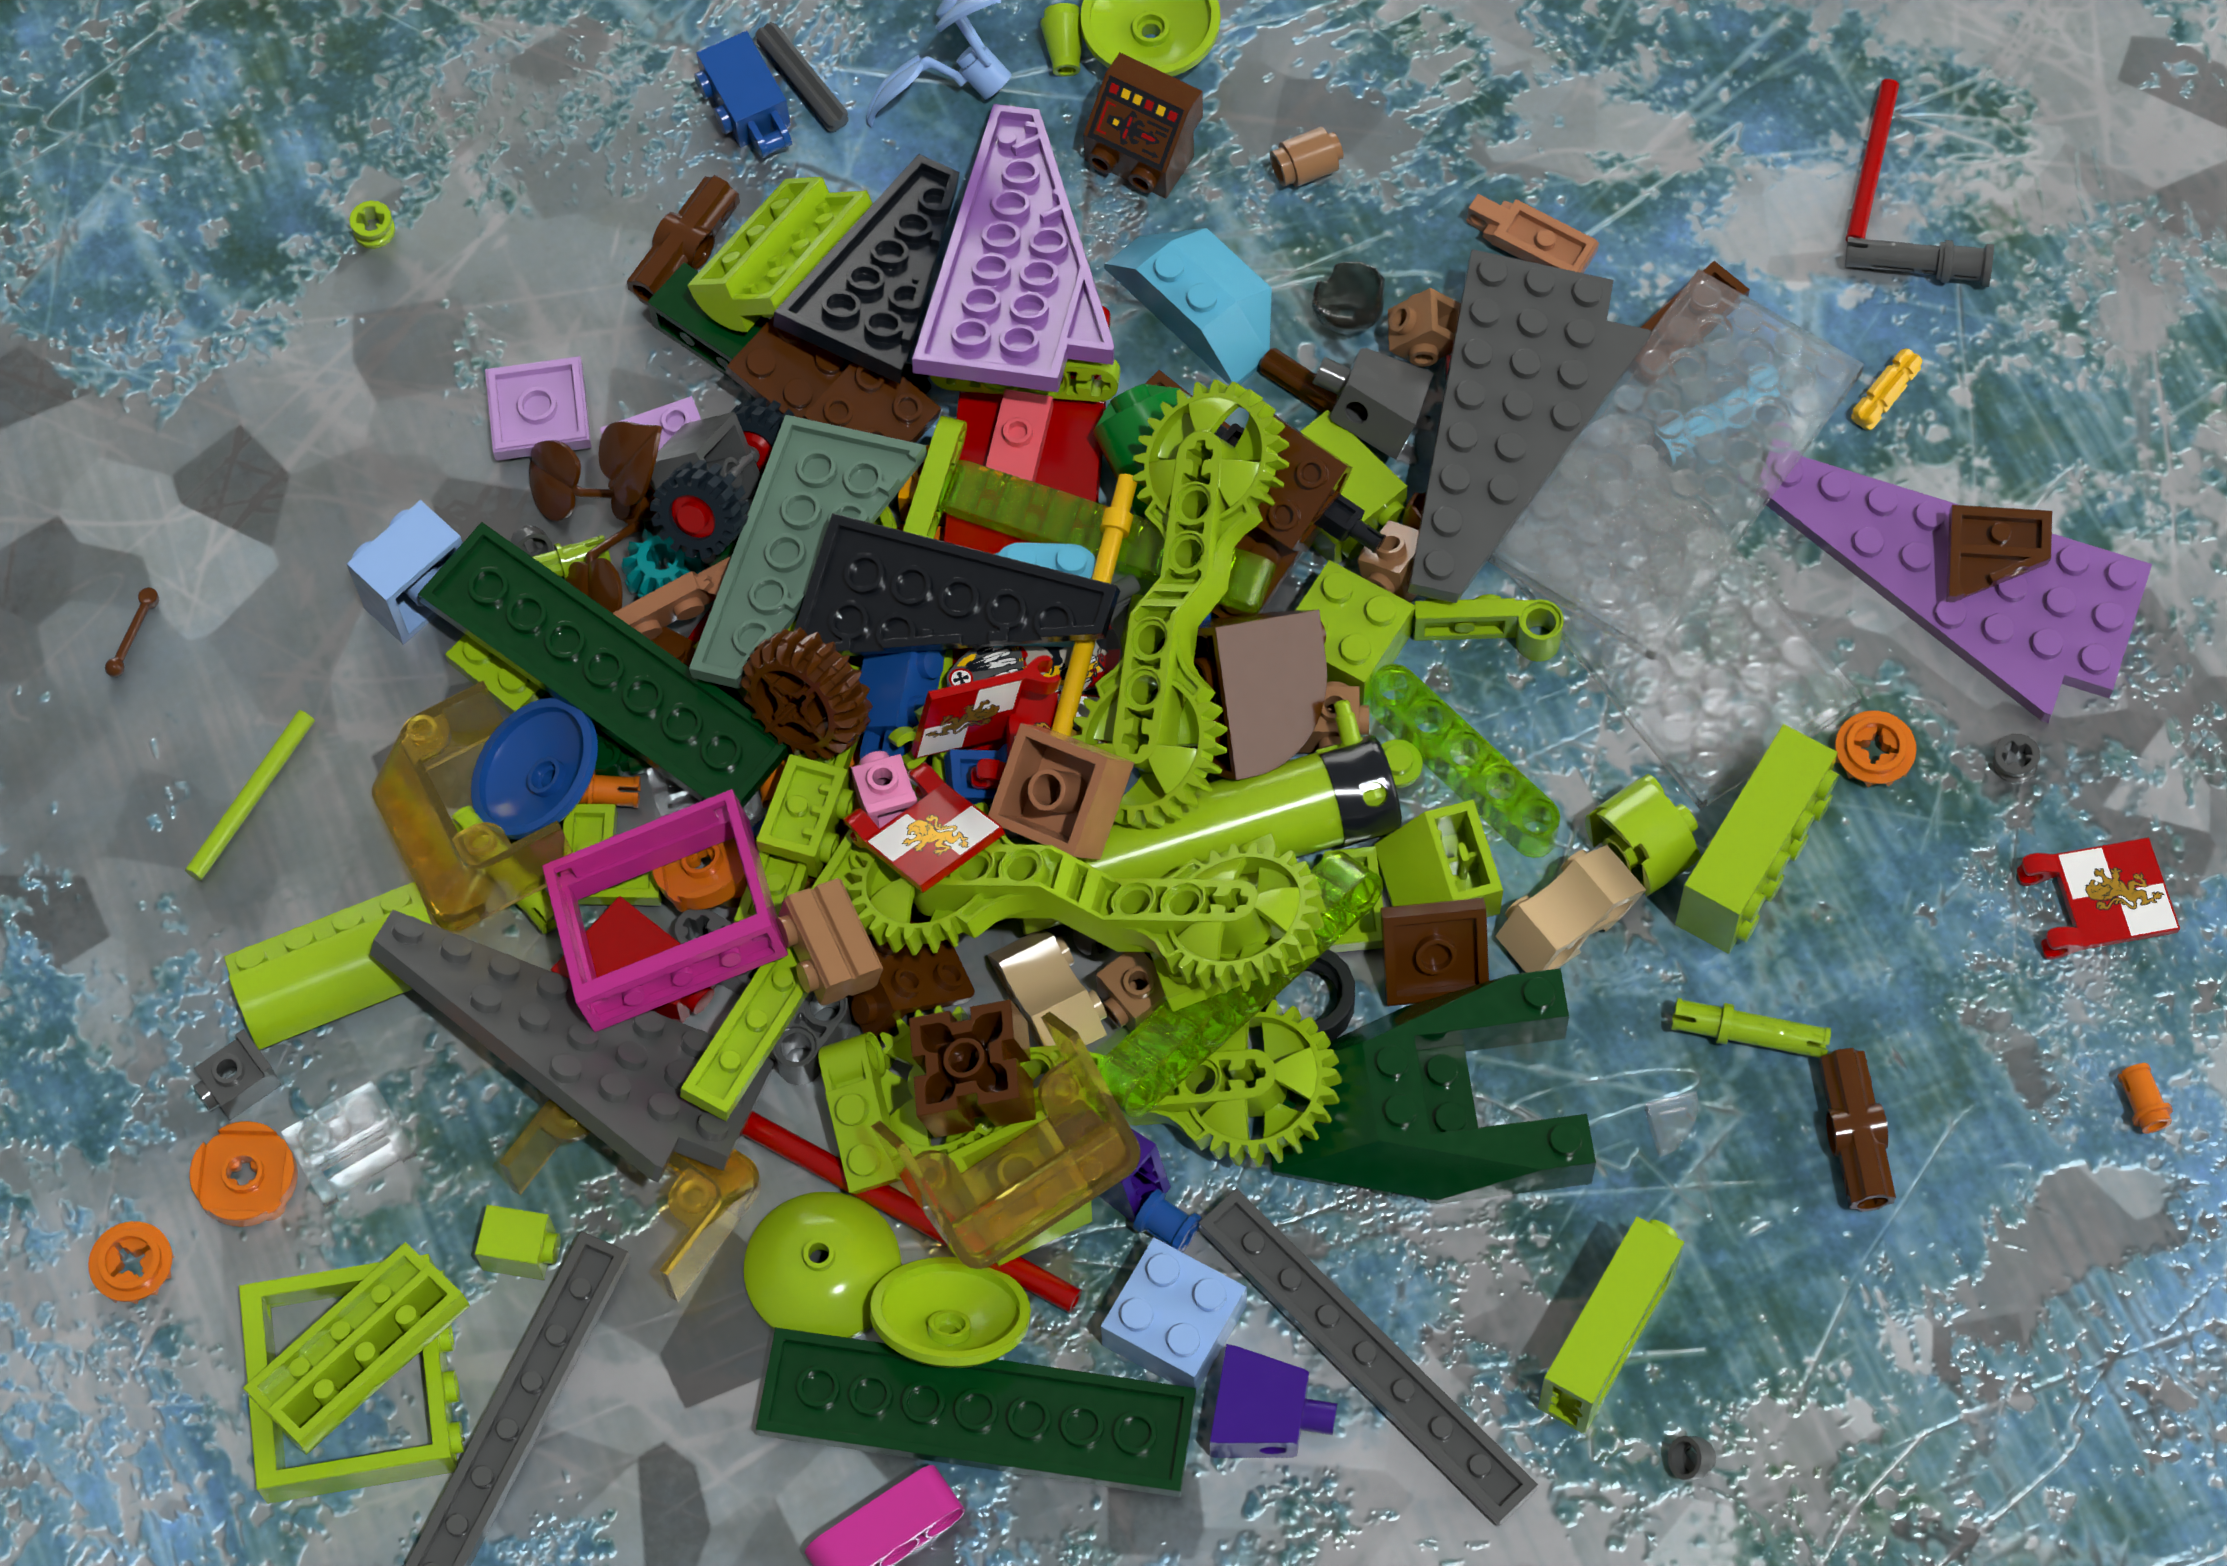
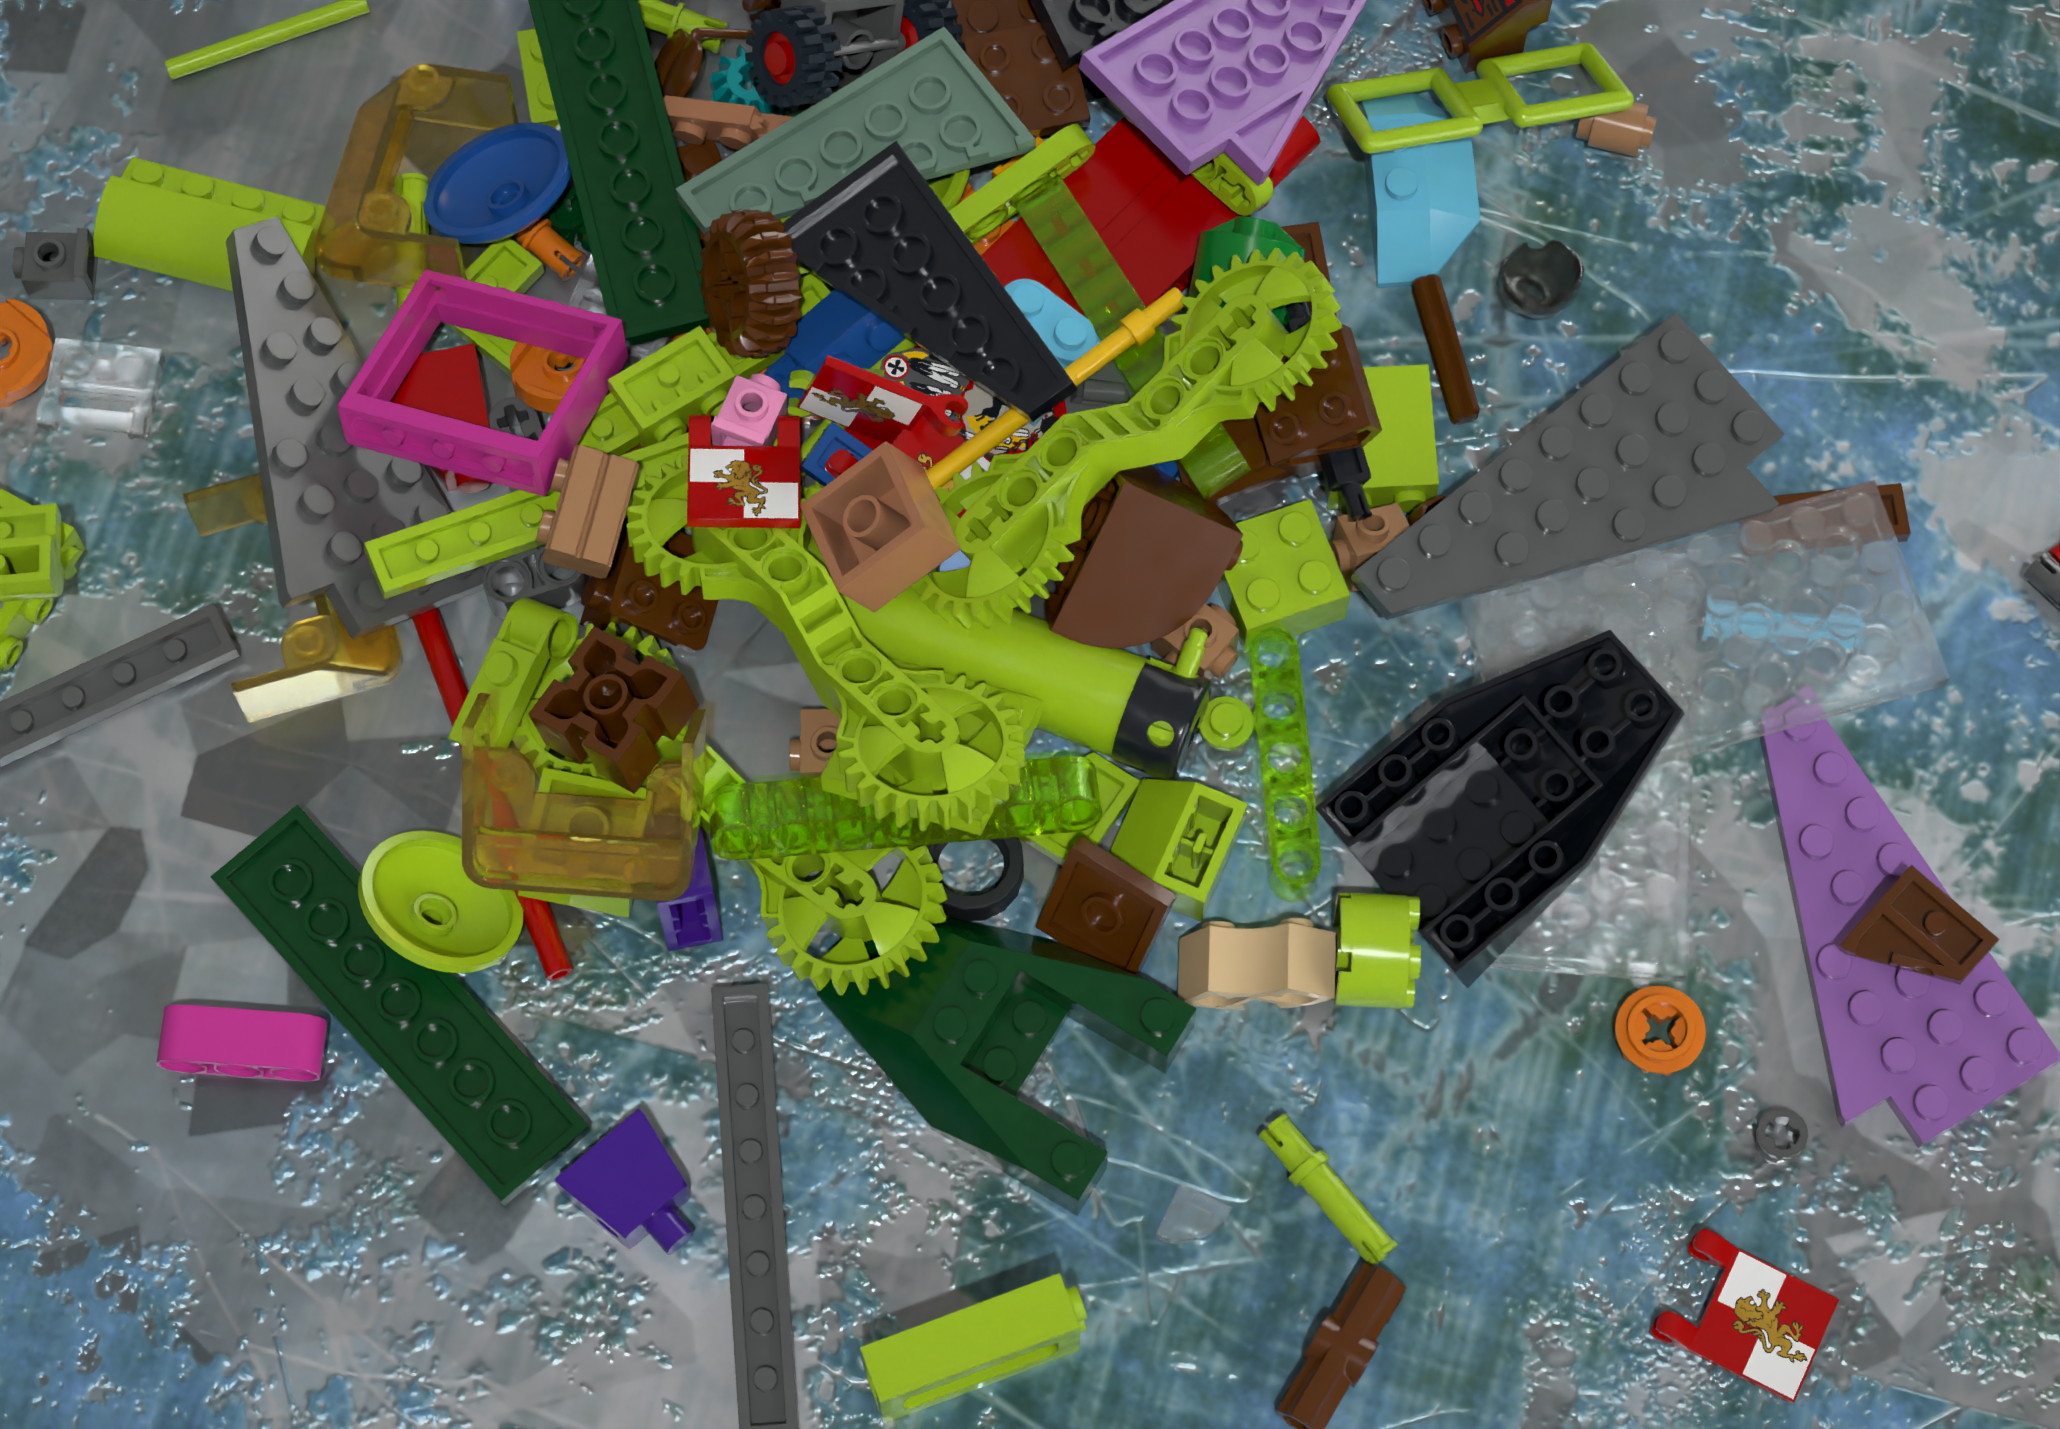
camera: 35 degrees right, 5 degrees up
lime brick [475,1205,561,1281] -> none
lime dish [743,1192,902,1338] -> none
coral plate [984,389,1053,491] -> none
tan brick [988,930,1107,1049] -> none
light blue brick [1101,1237,1247,1392] -> none
blue bush [1133,1189,1203,1253] -> none
dark grey torso [1312,348,1434,459] -> none
medium nougat brick [1388,288,1460,368] -> none
lime plate [1413,594,1564,662] -> none
nougat hinge [1466,194,1599,273] -> none
lime brick [1675,724,1839,954] -> none
yellow axle [1851,348,1923,430] -> none
none -> black wedge [1315,630,1685,989]
none -> lime bar [1326,42,1634,154]

